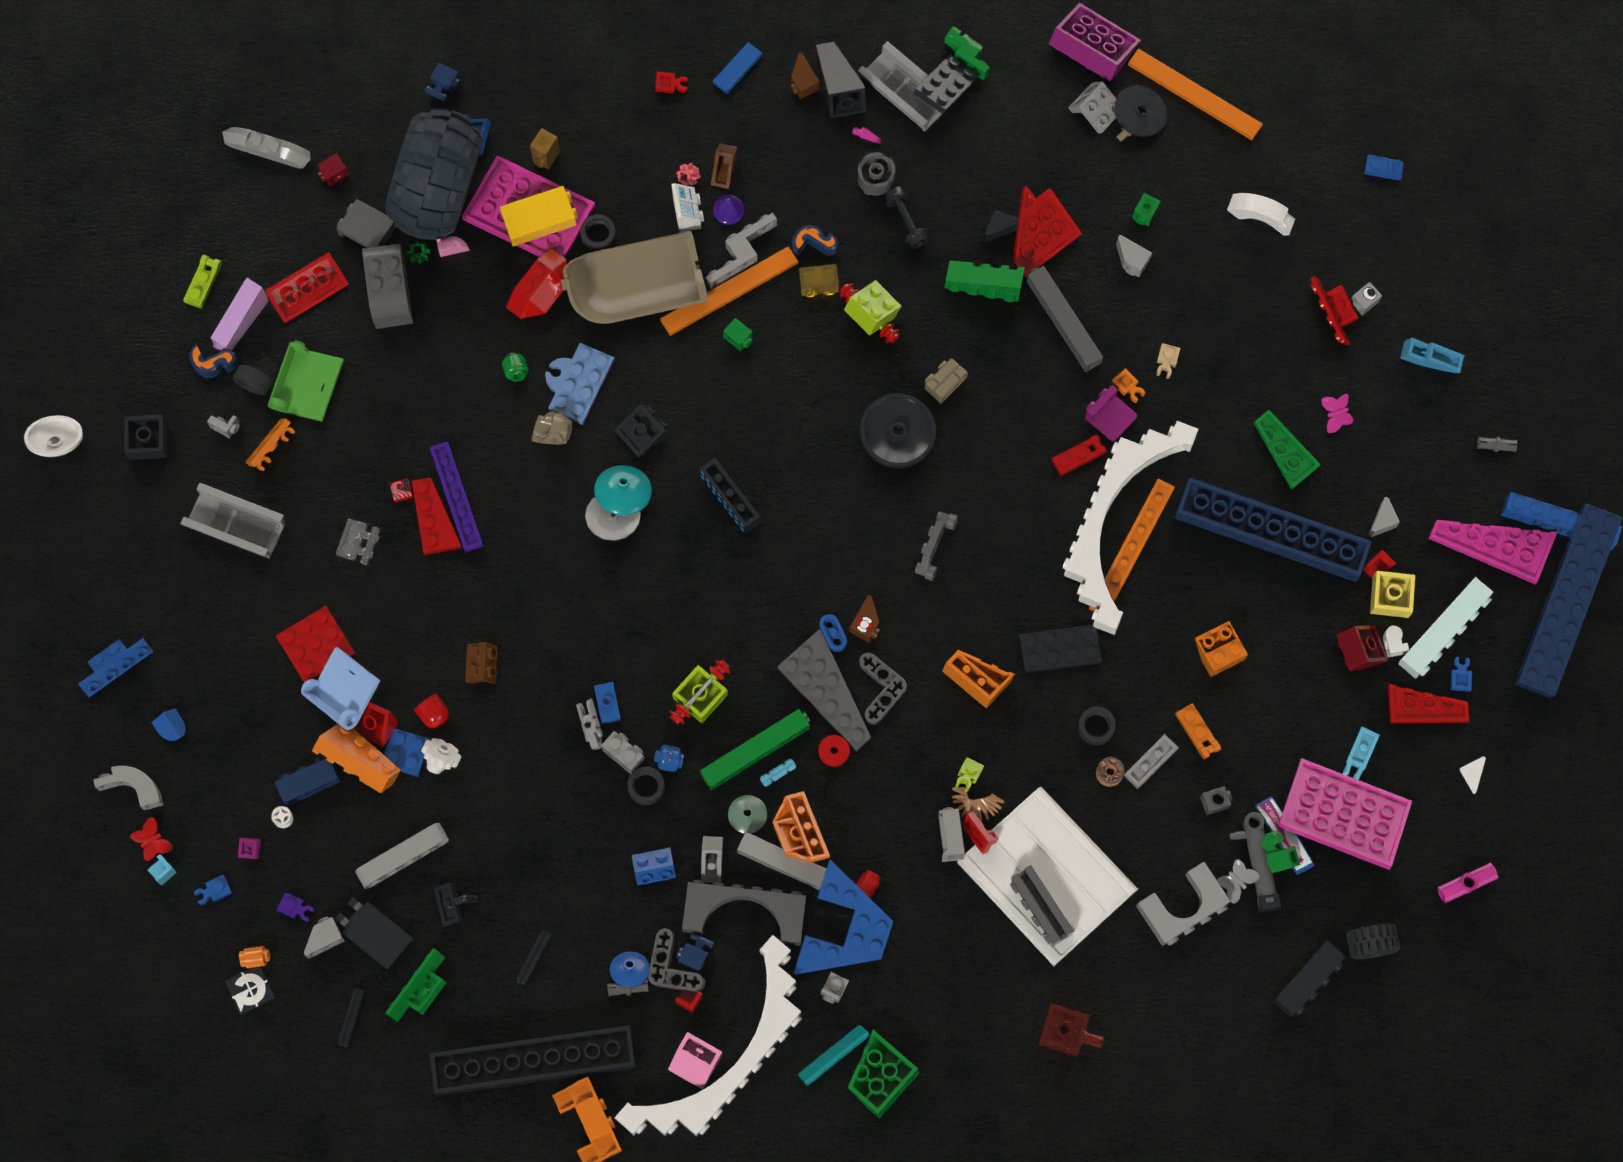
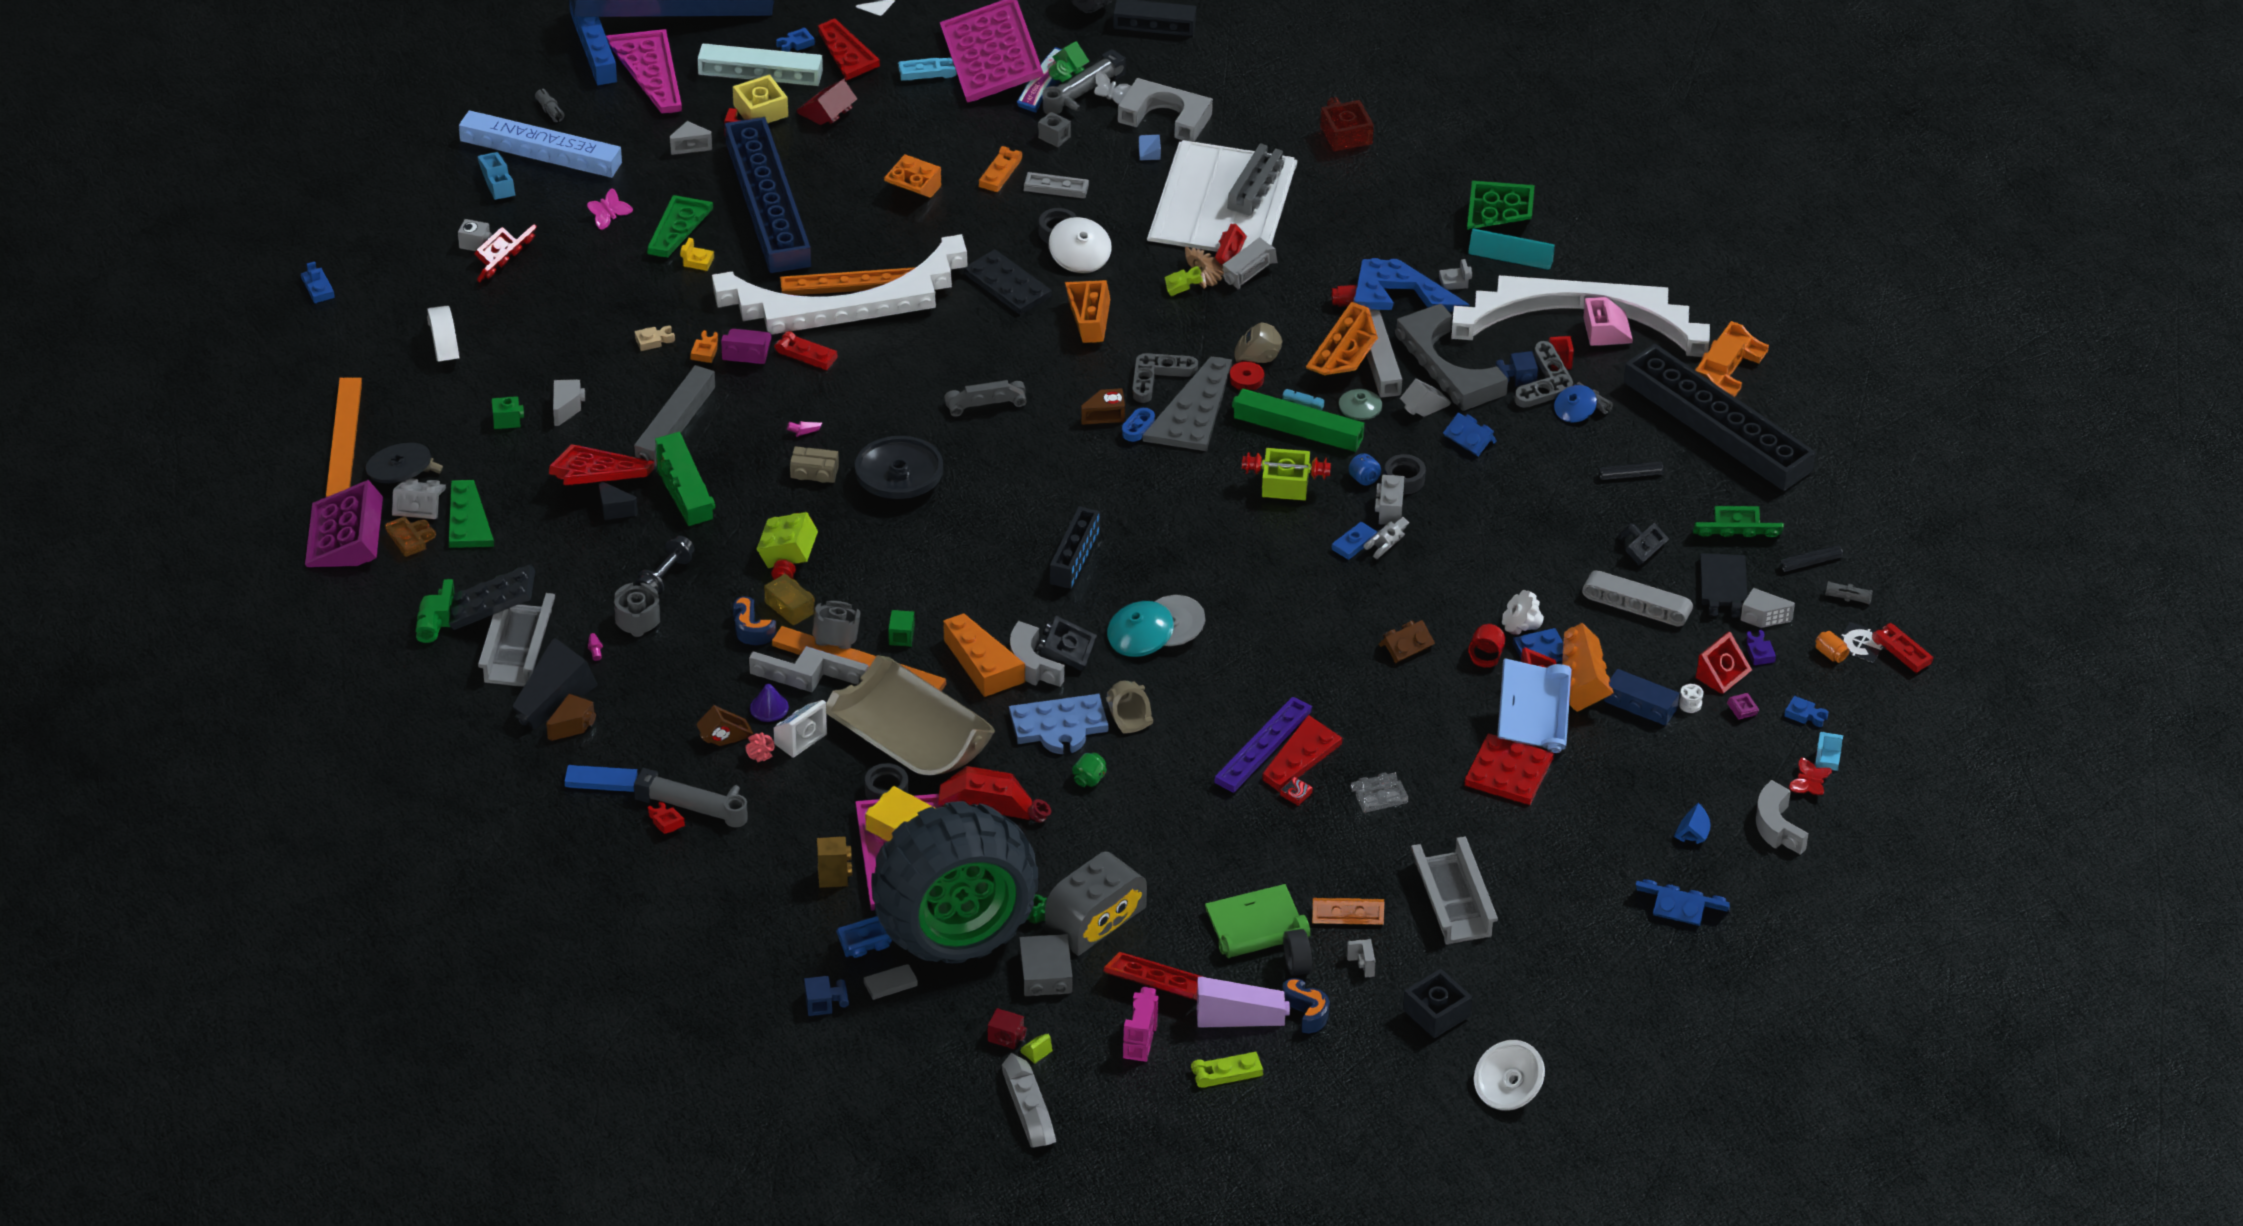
camera: 125 degrees left, 30 degrees down
nougat wheel [1096,757,1125,787] -> none
white leg [1383,626,1409,657] -> none
none -> clear orange hinge [385,516,436,557]
none -> green wing [449,480,494,548]
none -> light blue brick [459,110,622,178]
none -> dark grey piece [634,767,748,827]
none -> yellow bracket [680,238,714,271]
none -> dark pink bar [787,421,822,437]
none -> dark grey brick [812,601,860,649]
none -> orange wedge [944,613,1025,697]
none -> light grey arch [1010,621,1064,687]
none -> lime slope [1020,1034,1052,1063]
none -> dark red bush [1028,799,1051,823]
none -> white dish [1049,217,1111,273]
none -> dark pink hips [1123,987,1158,1062]
none -> medium blue slope [1139,135,1161,160]
none -> dark tan helmet [1235,323,1282,363]
none -> red slope [1696,632,1752,694]
none -> dark grey pin [1826,581,1873,604]
none -> red plate [1872,623,1933,673]

